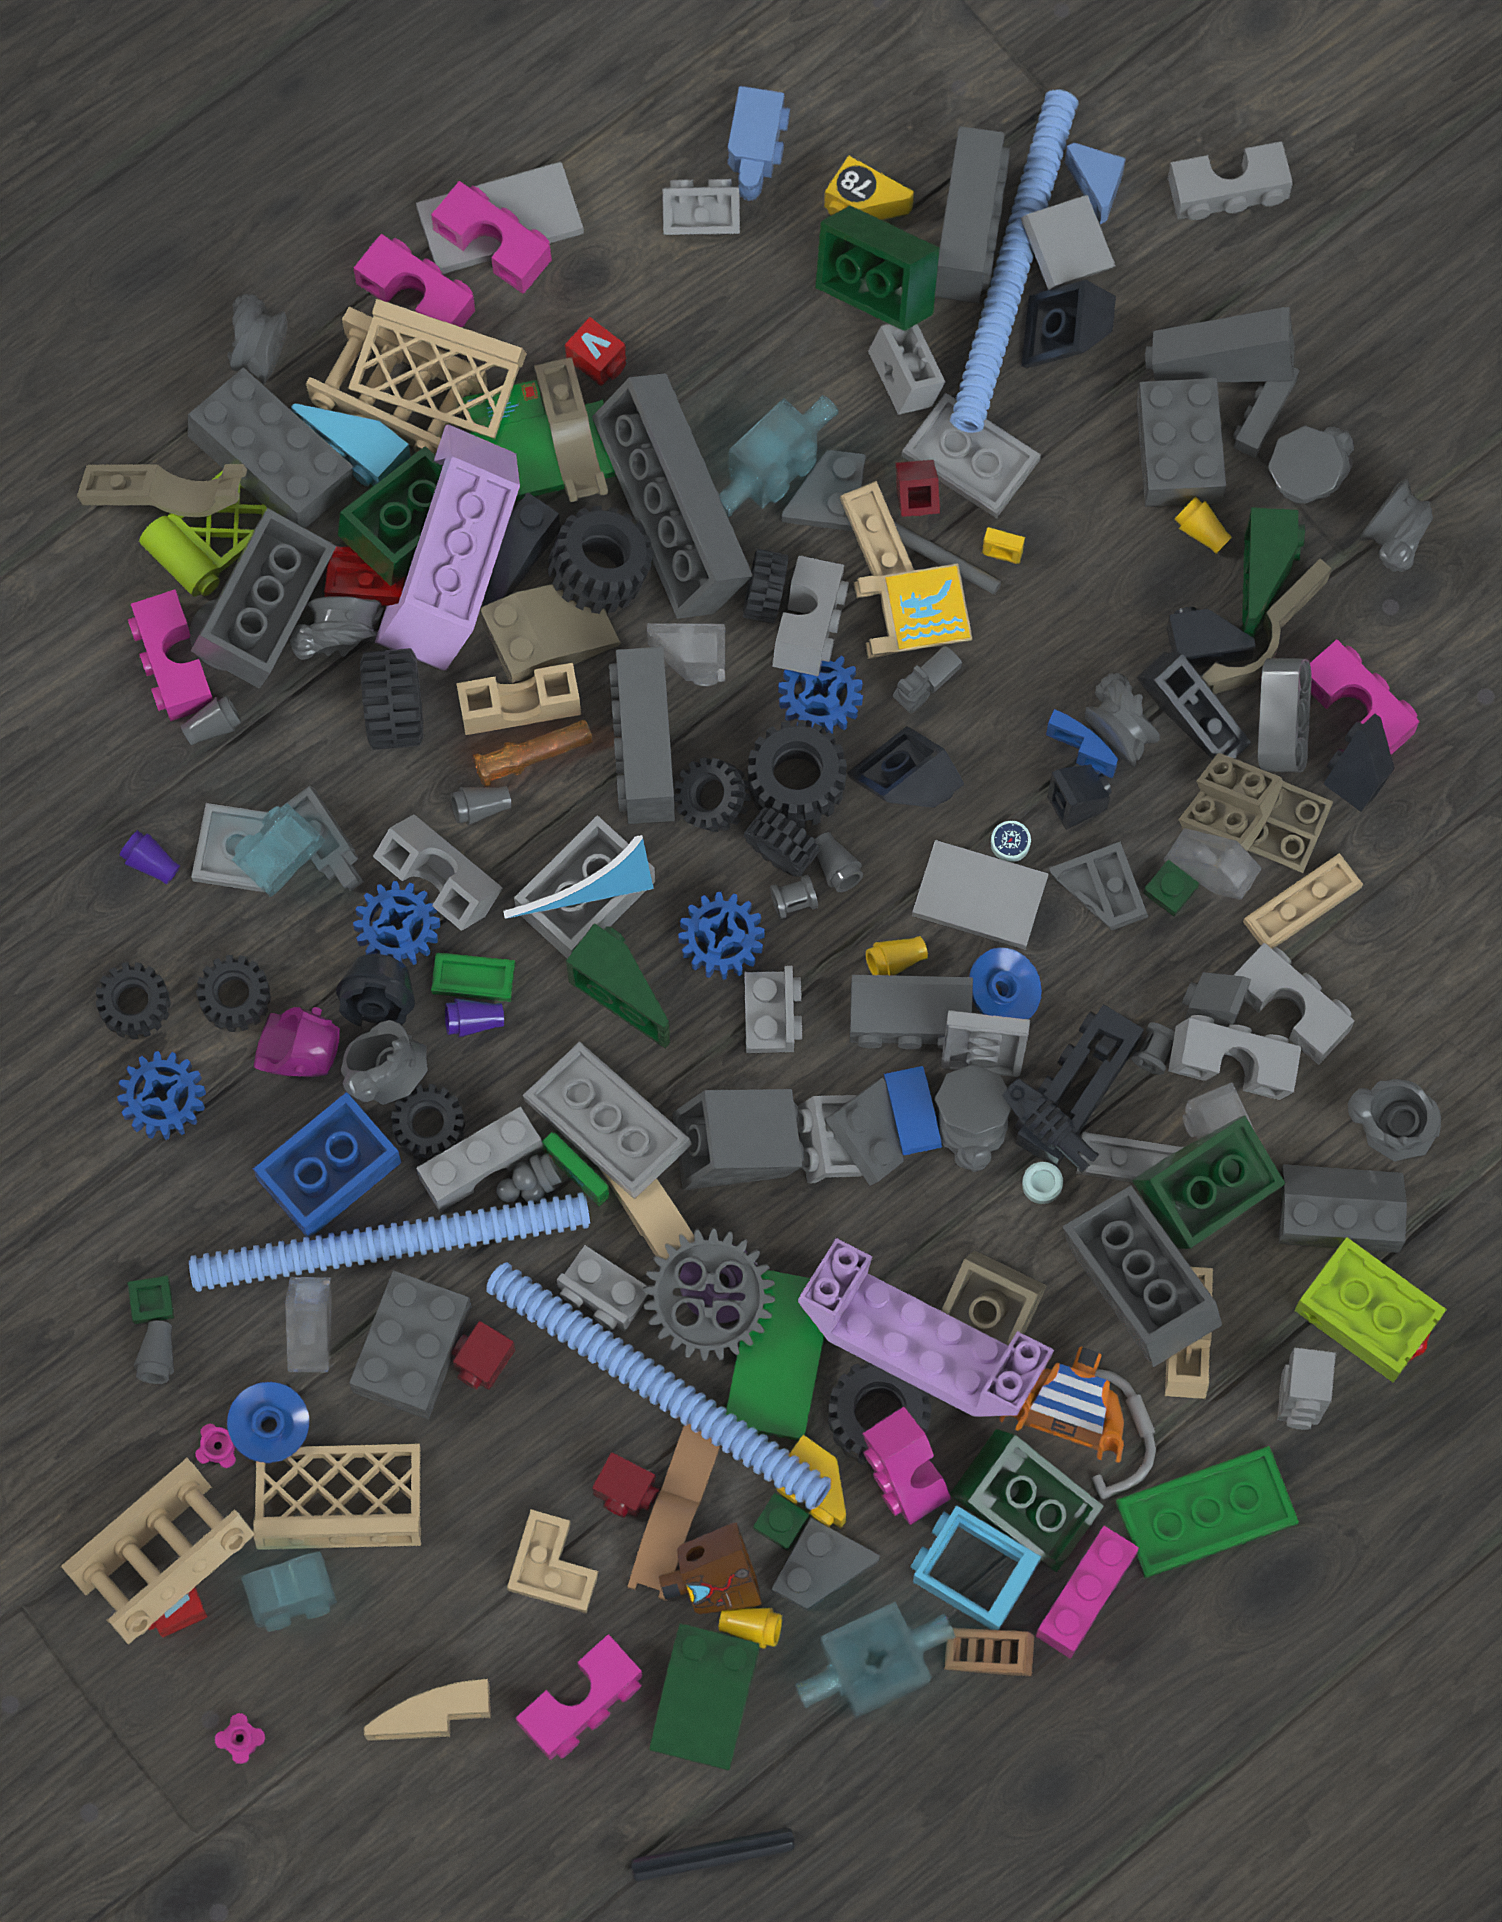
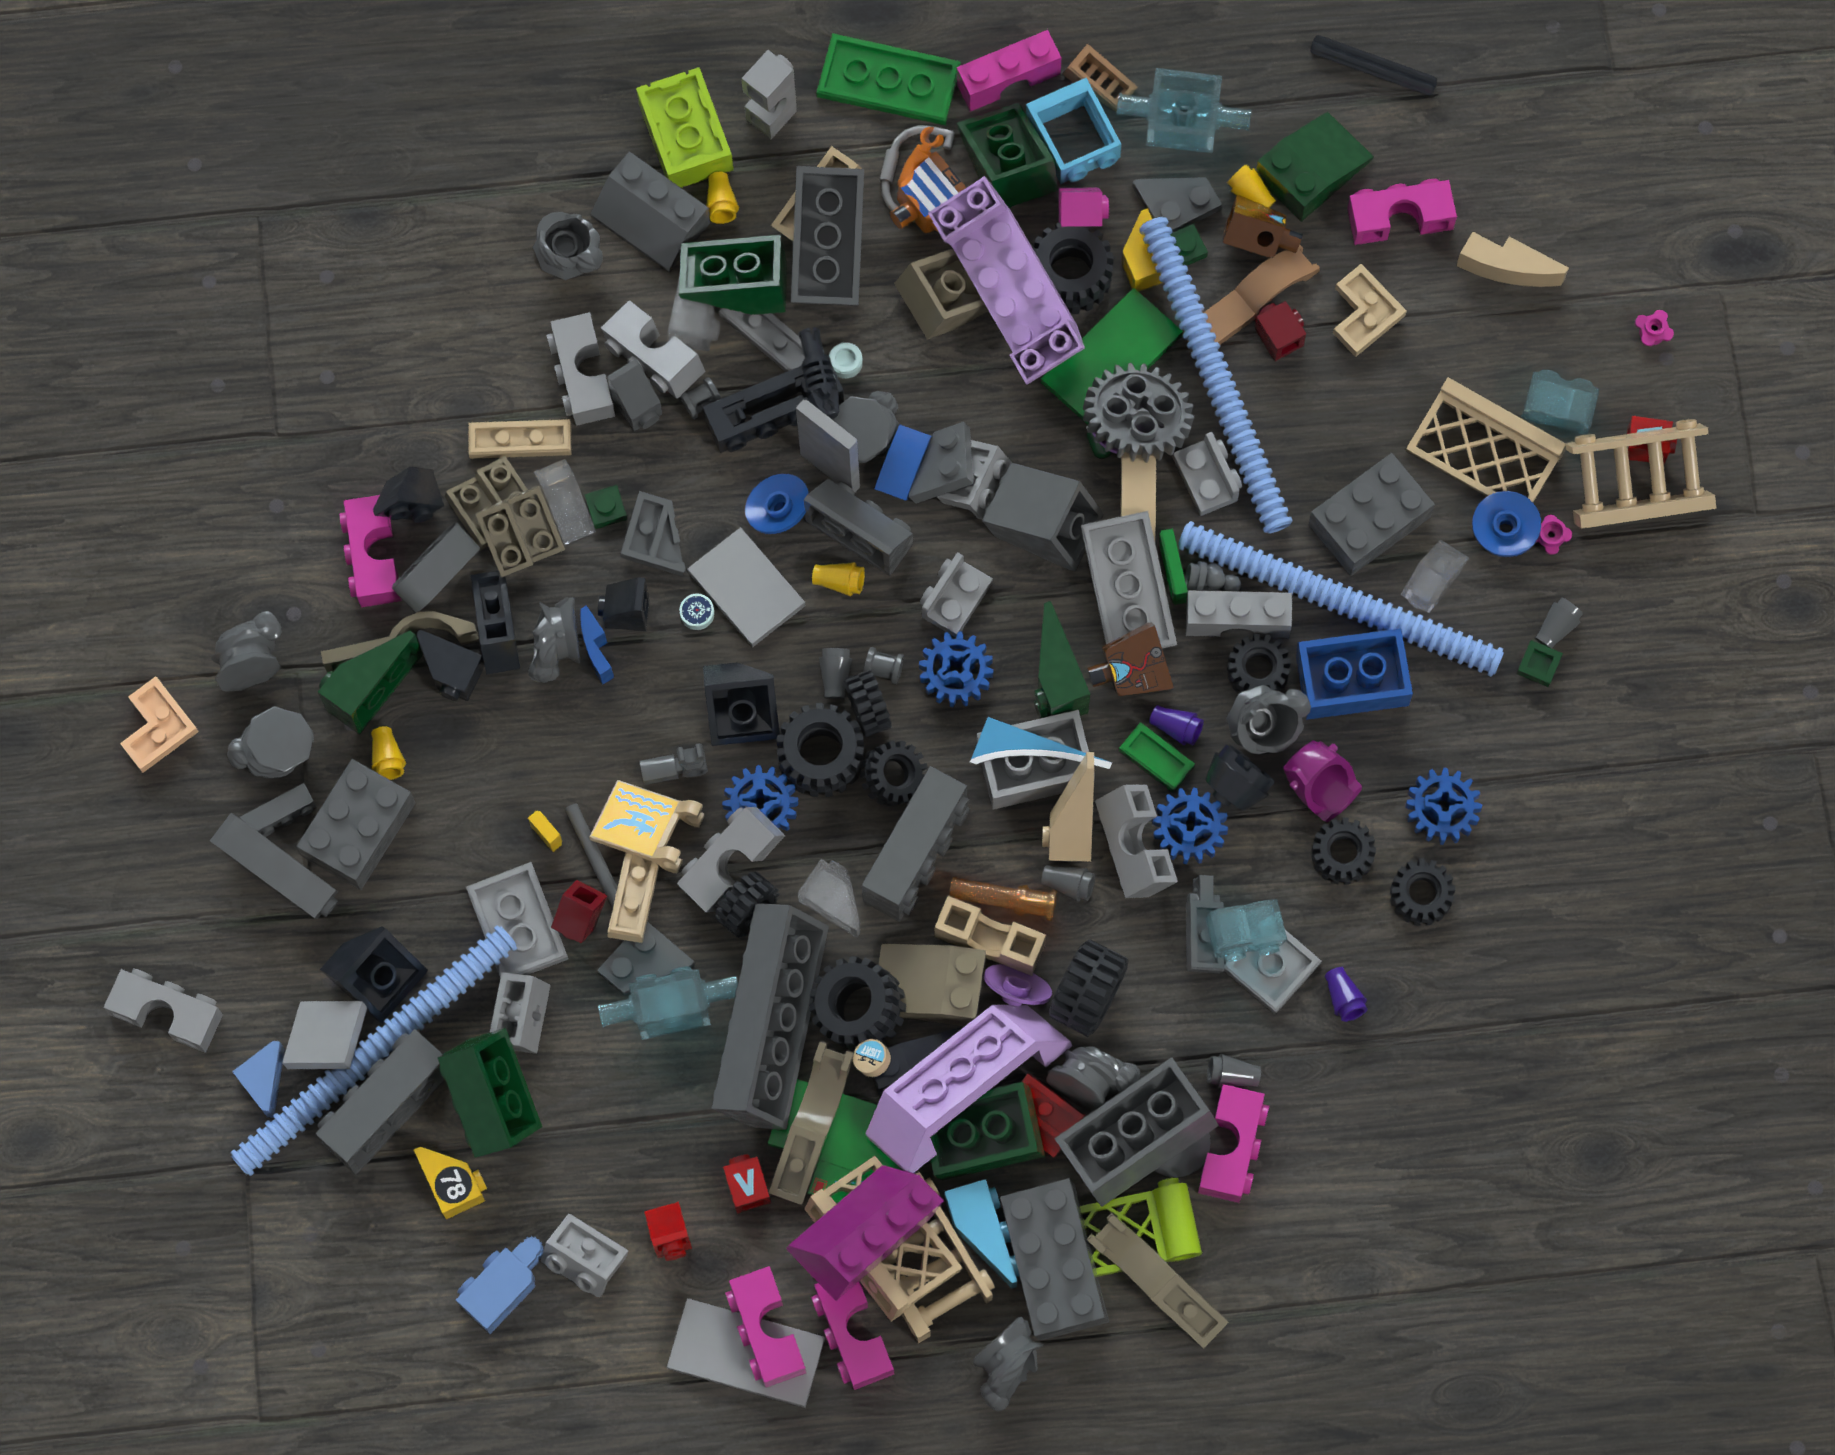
camera: 145 degrees left, 0 degrees up
dark red brick [452,1321,515,1390] -> none
none -> light nougat plate [120,676,199,773]
none -> red slope [644,1202,692,1261]
none -> yellow cone [706,172,739,224]
none -> magenta slope [786,1165,944,1301]
none -> tile [853,1039,891,1077]
none -> medium lavender dish [984,964,1052,1006]
none -> tan slope [1042,752,1094,862]
none -> reddish brown torso [1087,622,1174,696]

